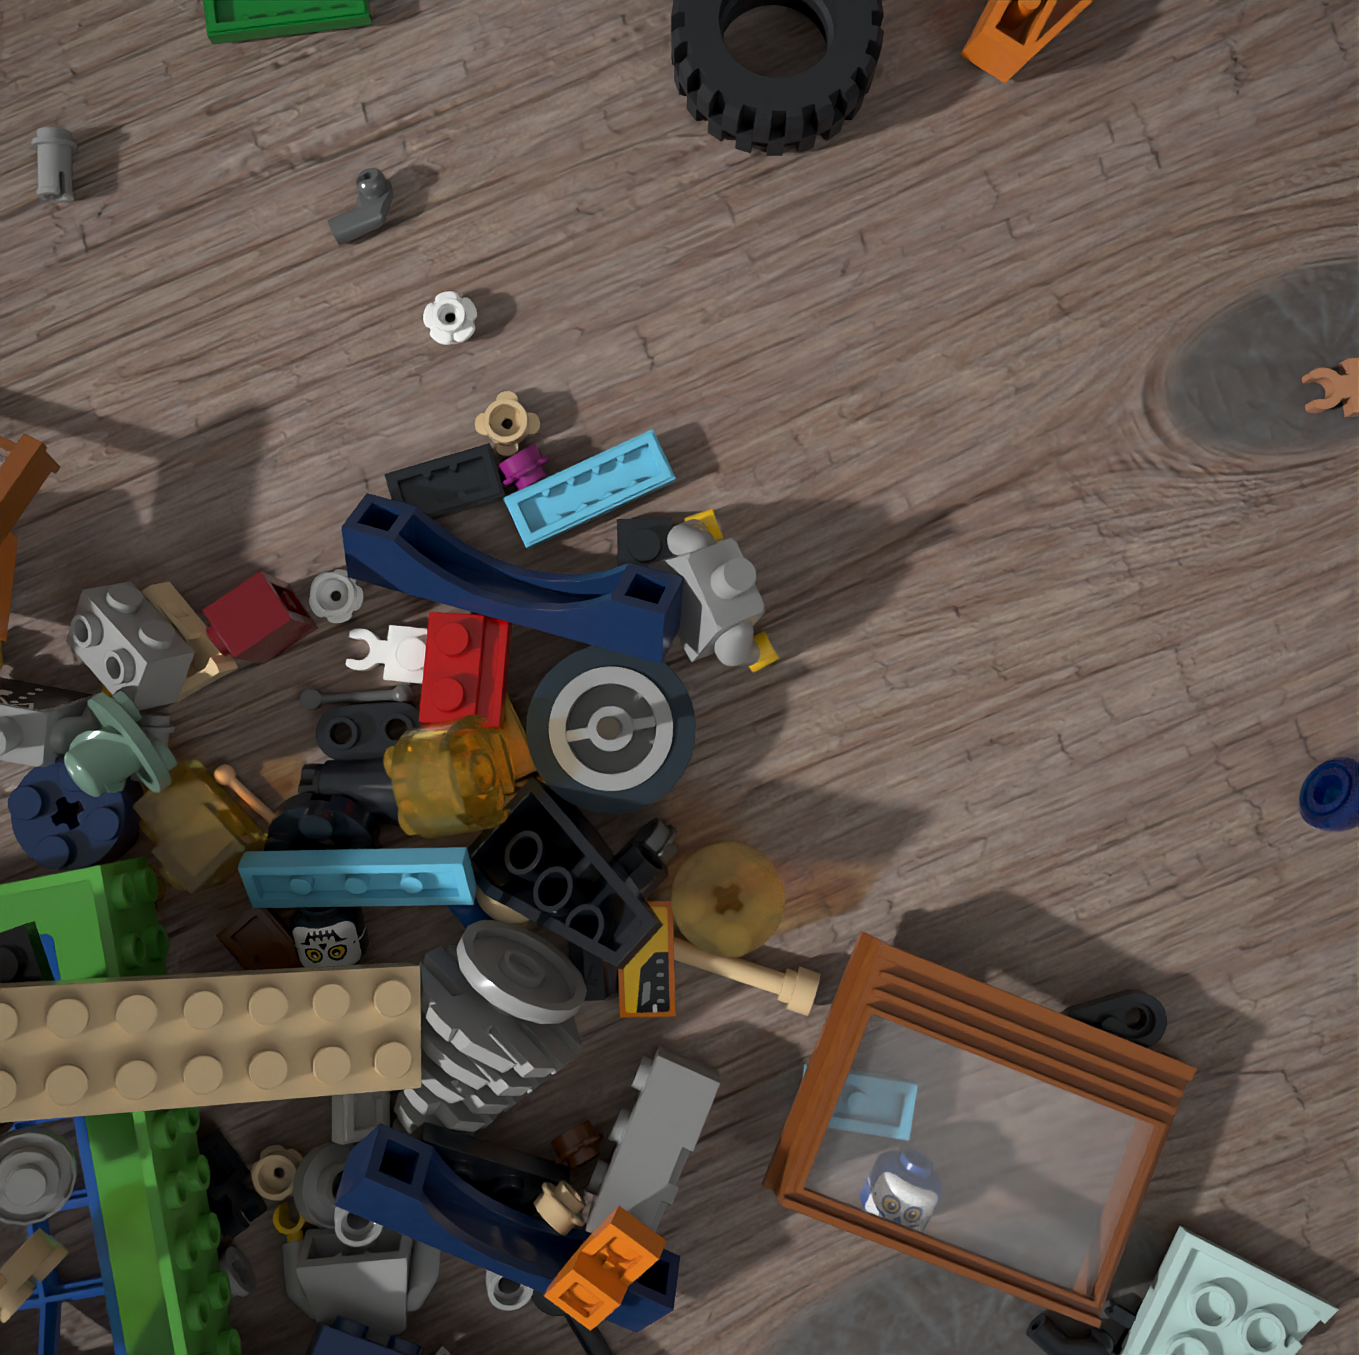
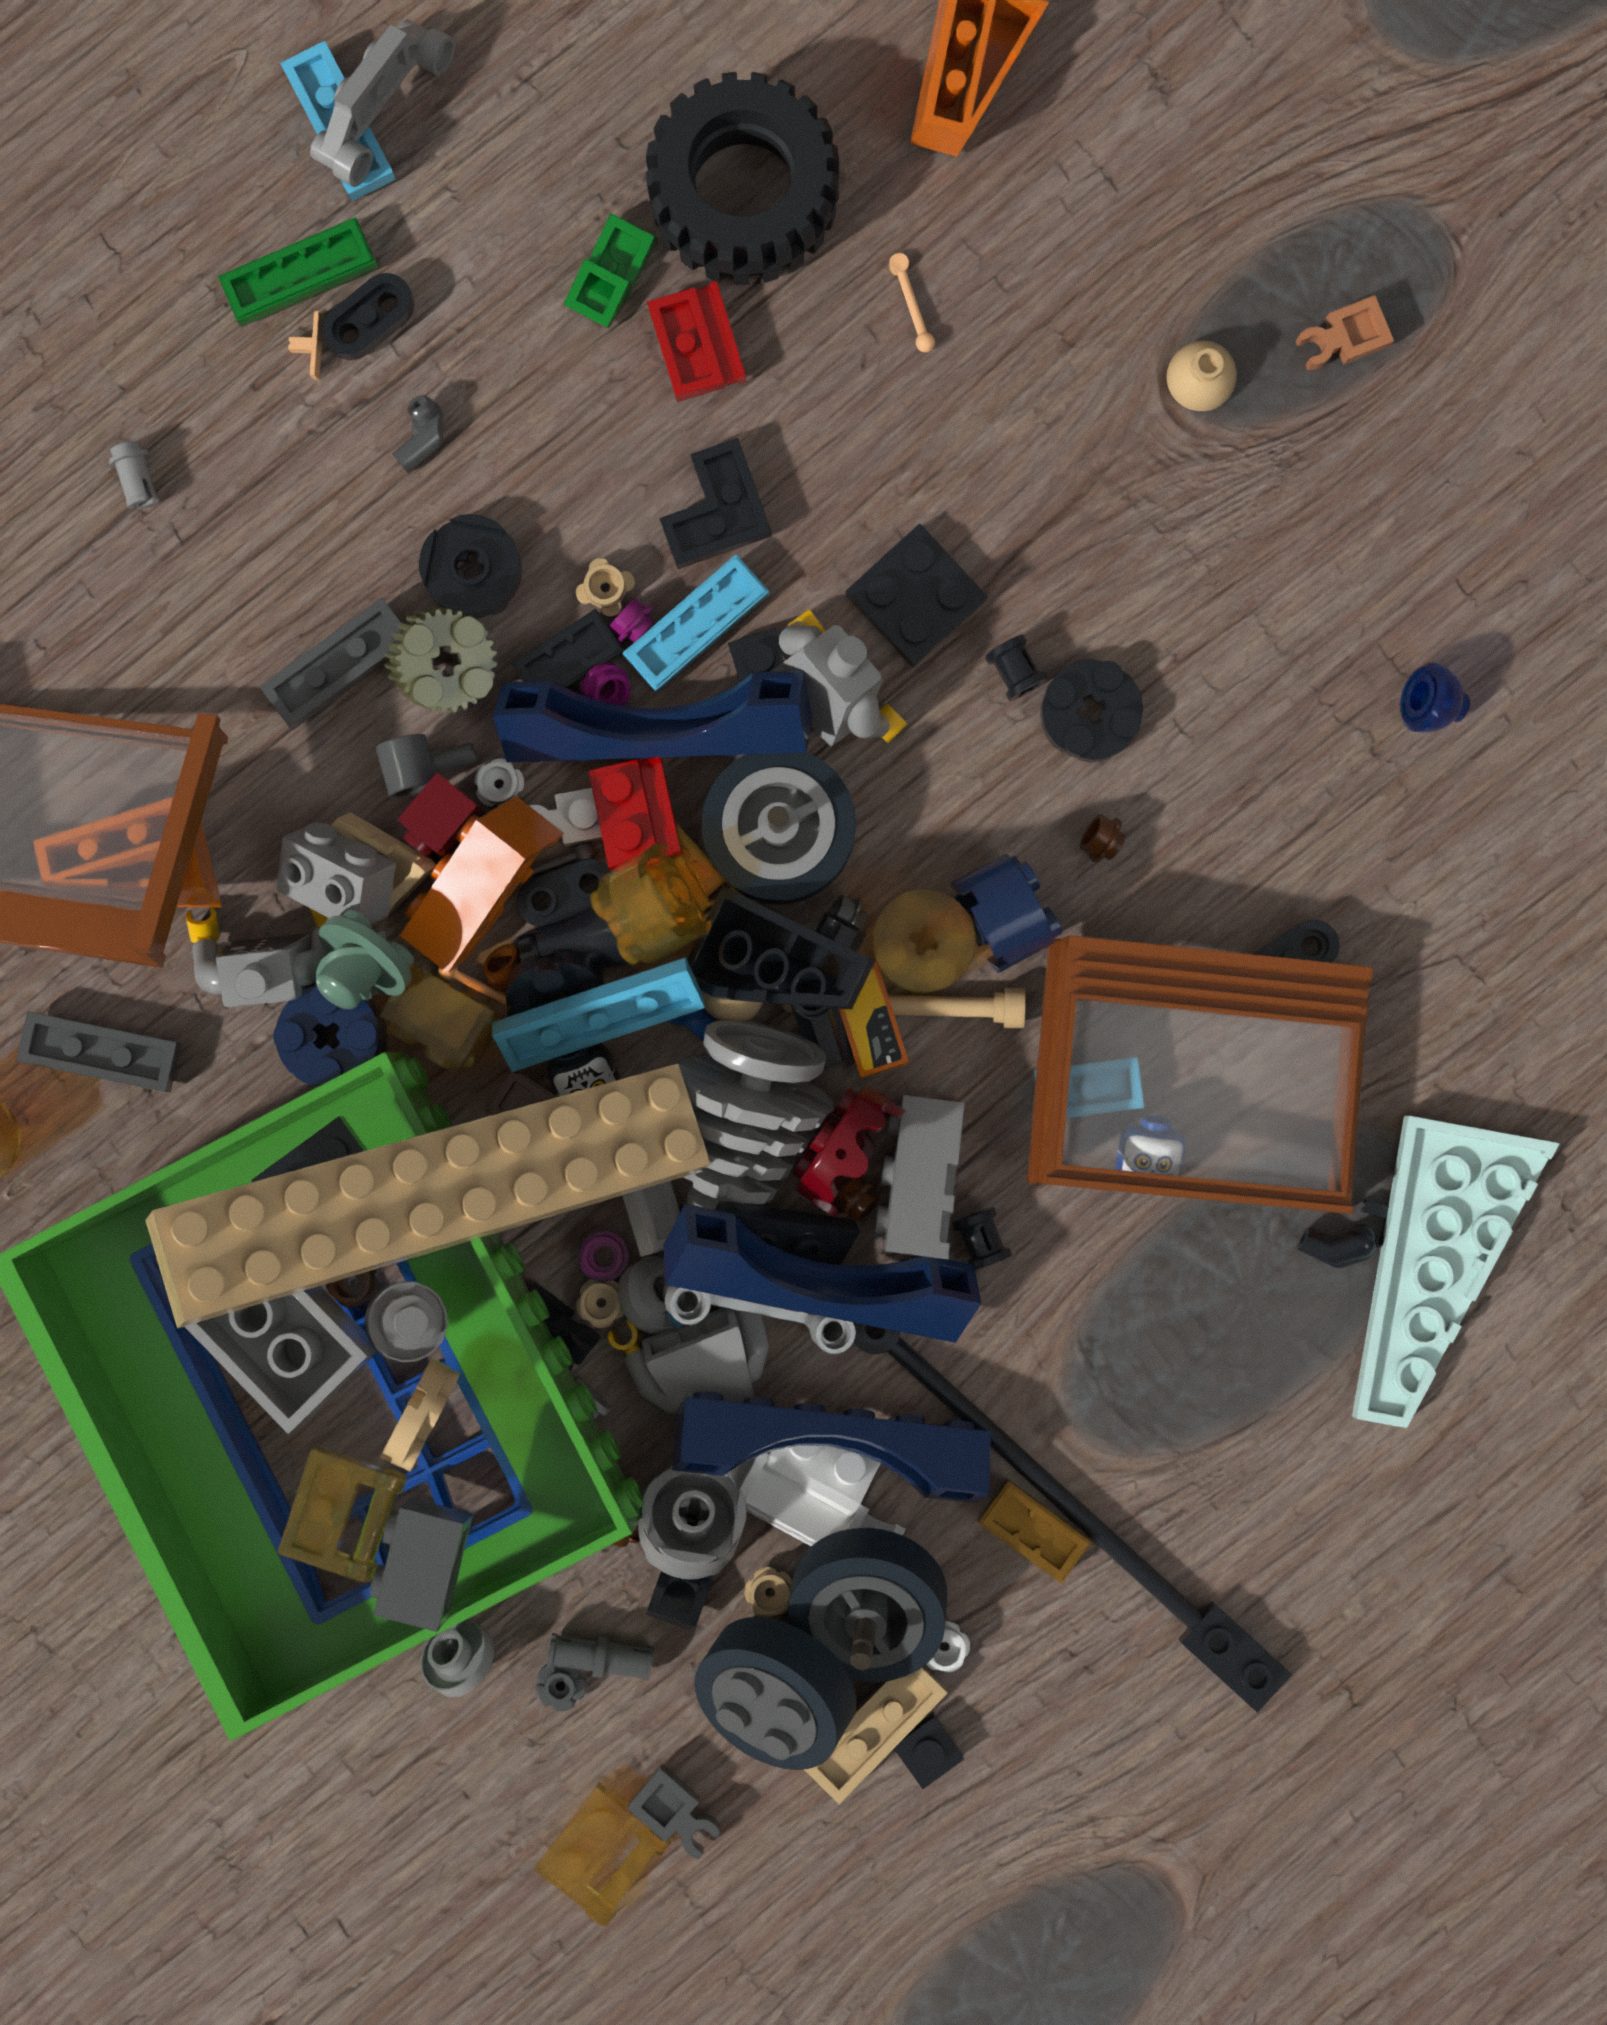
camera: 15 degrees left, 0 degrees up
white plate [423,291,477,345] -> none
tan plate [533,1180,586,1236] -> none
orange slope [544,1206,667,1331] -> none
none -> dark grey plate [259,597,401,730]
none -> light nougat piece [288,311,324,380]
none -> black plate [322,273,415,360]
none -> dark grey piece [376,734,477,798]
none -> olive brick [384,607,497,713]
none -> orange wedge [399,796,564,974]
none -> black plate [419,514,522,619]
none -> reddish brown plate [483,944,521,992]
none -> green slope [563,213,658,328]
none -> magenta plate [578,1230,629,1282]
none -> magenta plate [581,662,631,706]
none -> red plate [647,281,746,402]
none -> black plate [660,438,772,570]
none -> dark red plate [792,1085,906,1217]
none -> black plate [845,523,988,668]
none -> light nougat hinge [889,253,935,352]
none -> dark blue brick [950,854,1062,973]
none -> black bush [952,1207,1012,1270]
none -> black bush [985,634,1048,701]
none -> black plate [1040,659,1143,762]
none -> reddish brown plate [1080,814,1125,863]
none -> tan brick [1166,340,1237,411]

